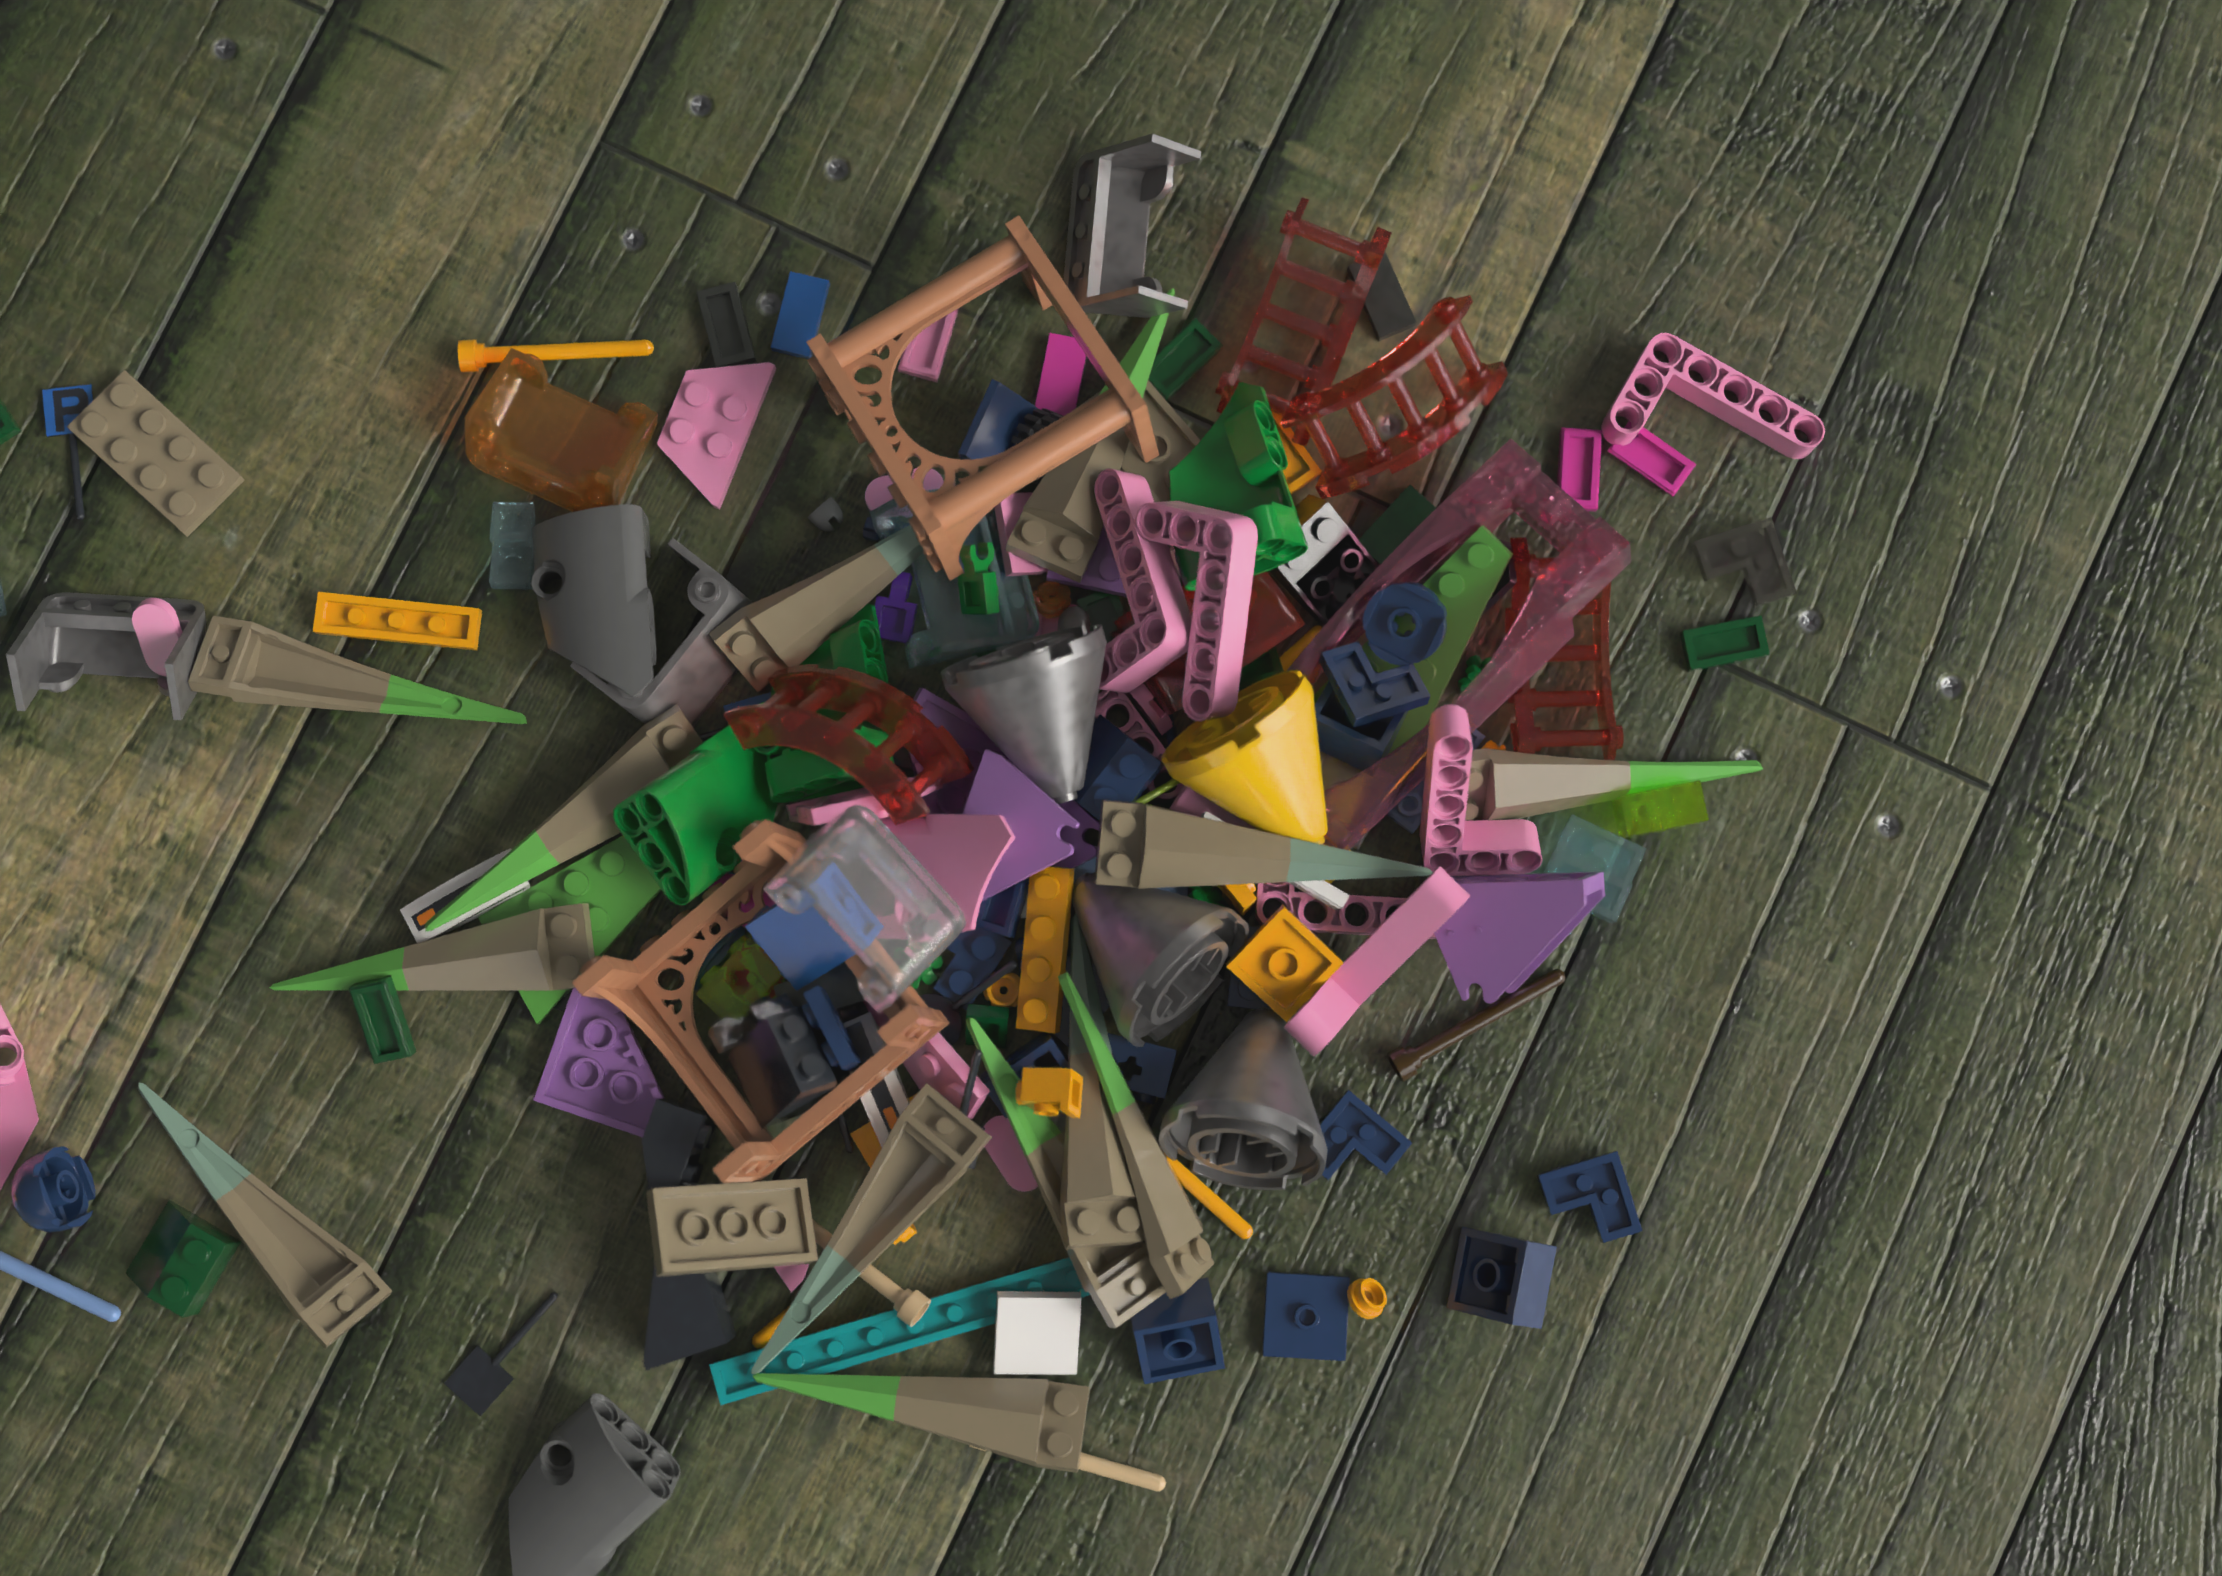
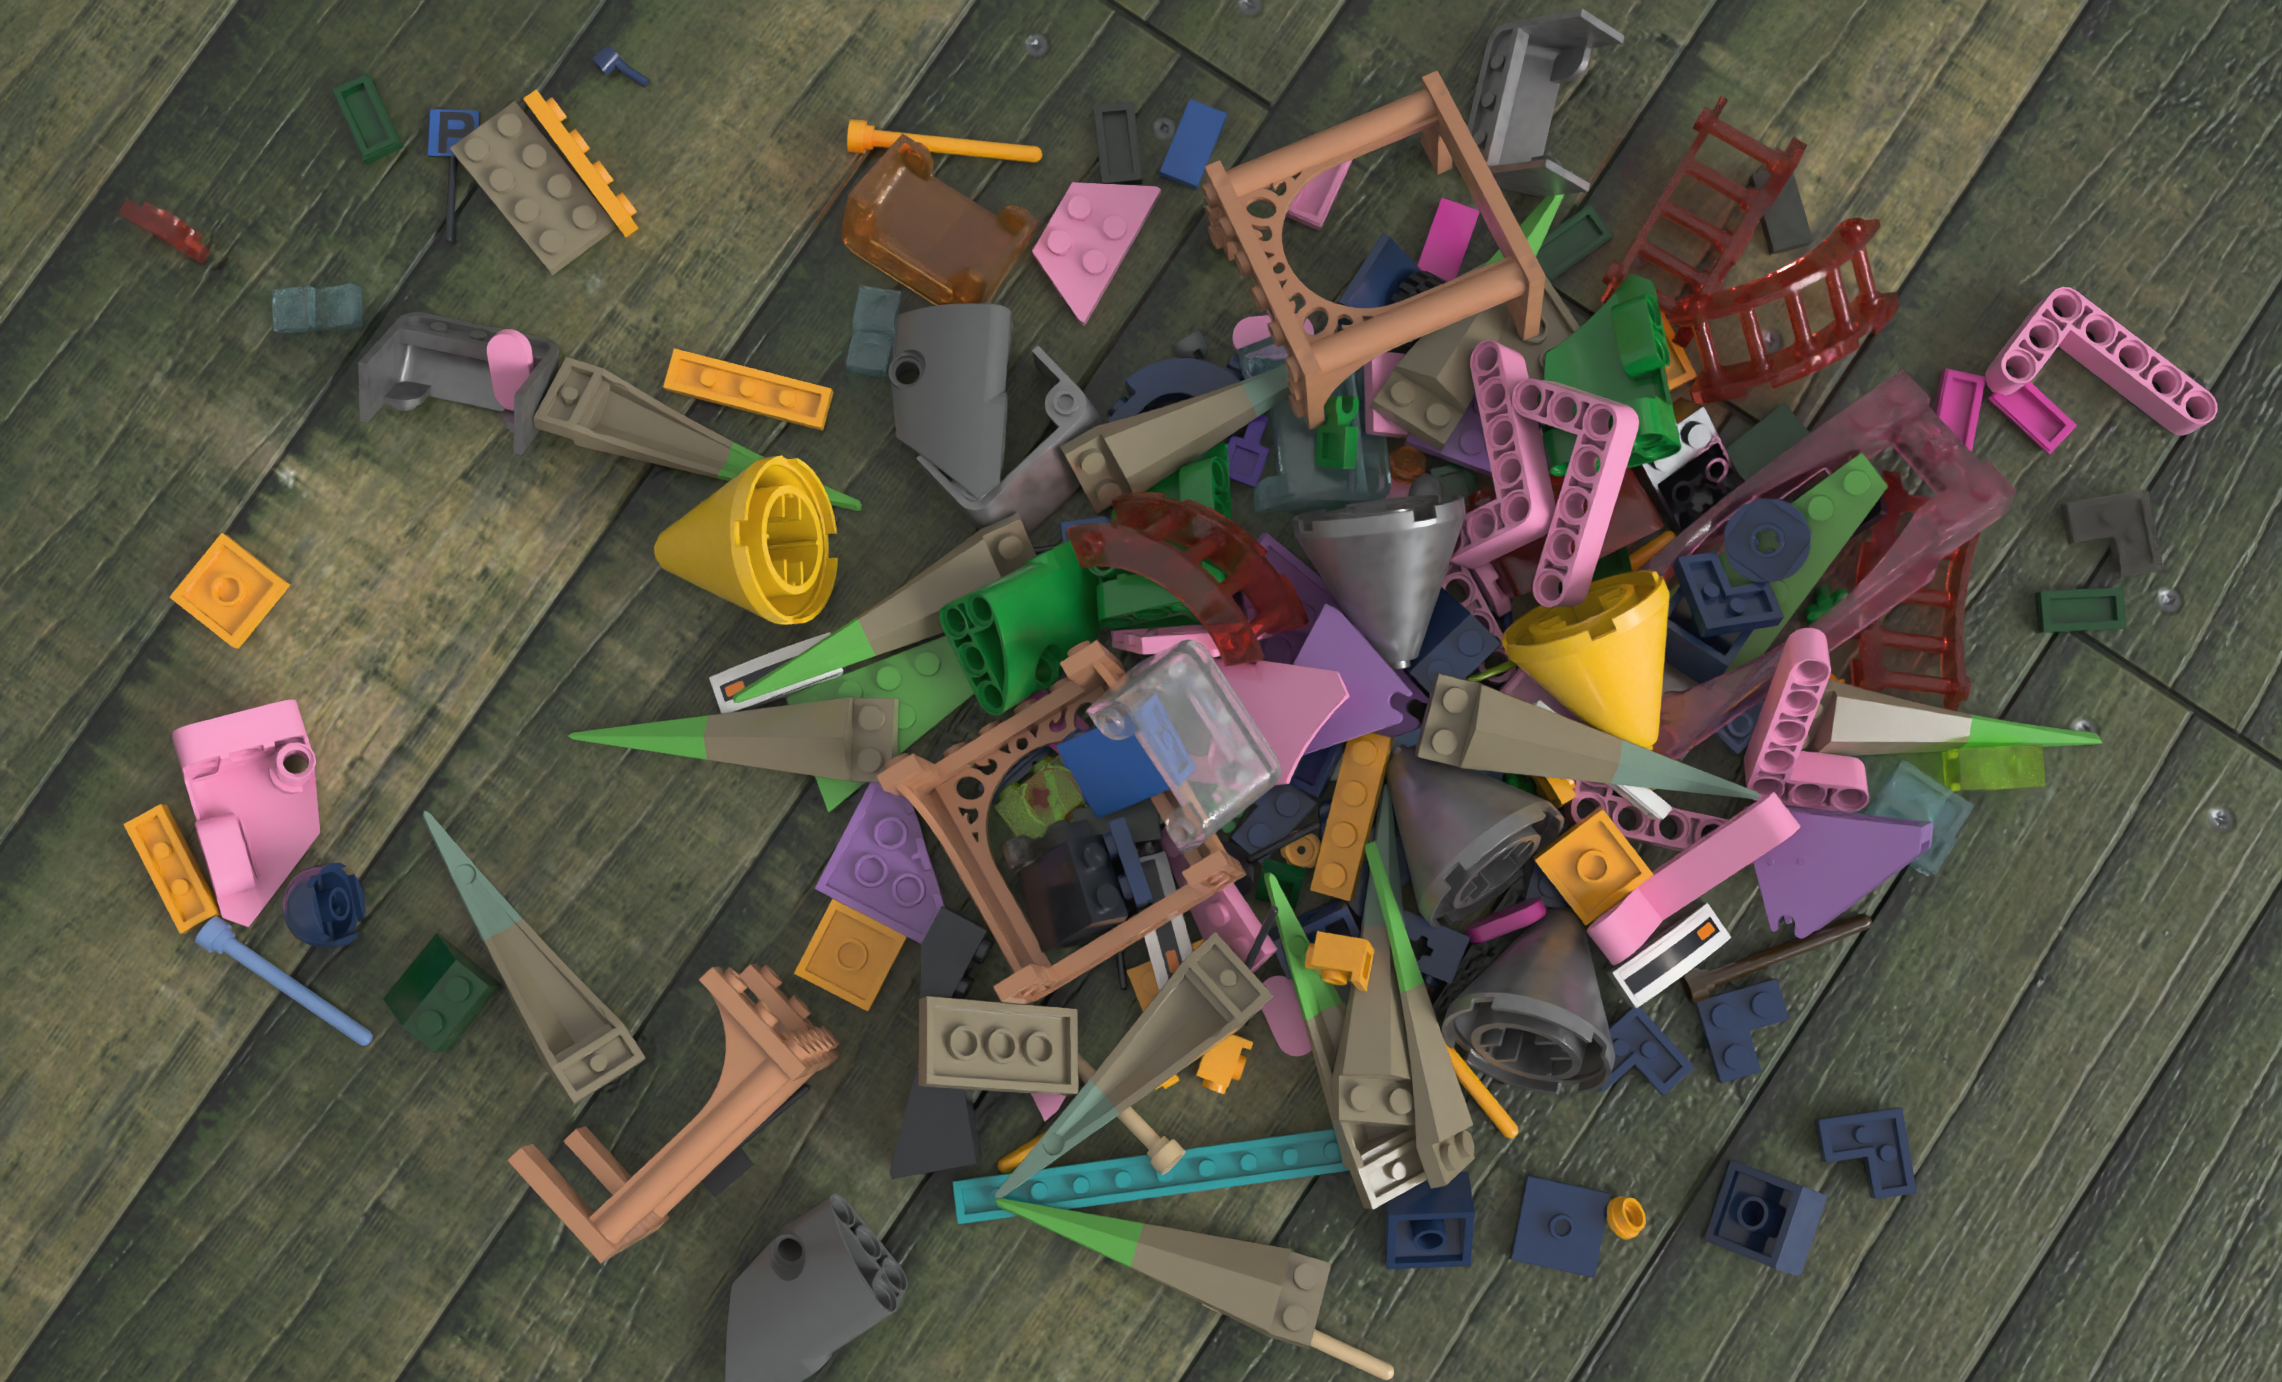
camera: 15 degrees right, 0 degrees up
dark green tile [348,976,417,1064] -> none
white tile [993,1291,1081,1375] -> none
none -> nougat arch [507,964,842,1263]
none -> light orange plate [523,89,639,237]
none -> dark blue hand [592,47,650,88]
none -> yellow cone [654,455,838,625]
none -> light orange plate [794,899,908,1012]
none -> dark blue arch [1107,358,1240,423]
none -> light orange brick [1196,1034,1254,1094]
none -> dark pink tile [1464,897,1547,944]
none -> white slope [1606,903,1731,1008]
none -> dark blue plate [1694,978,1789,1083]

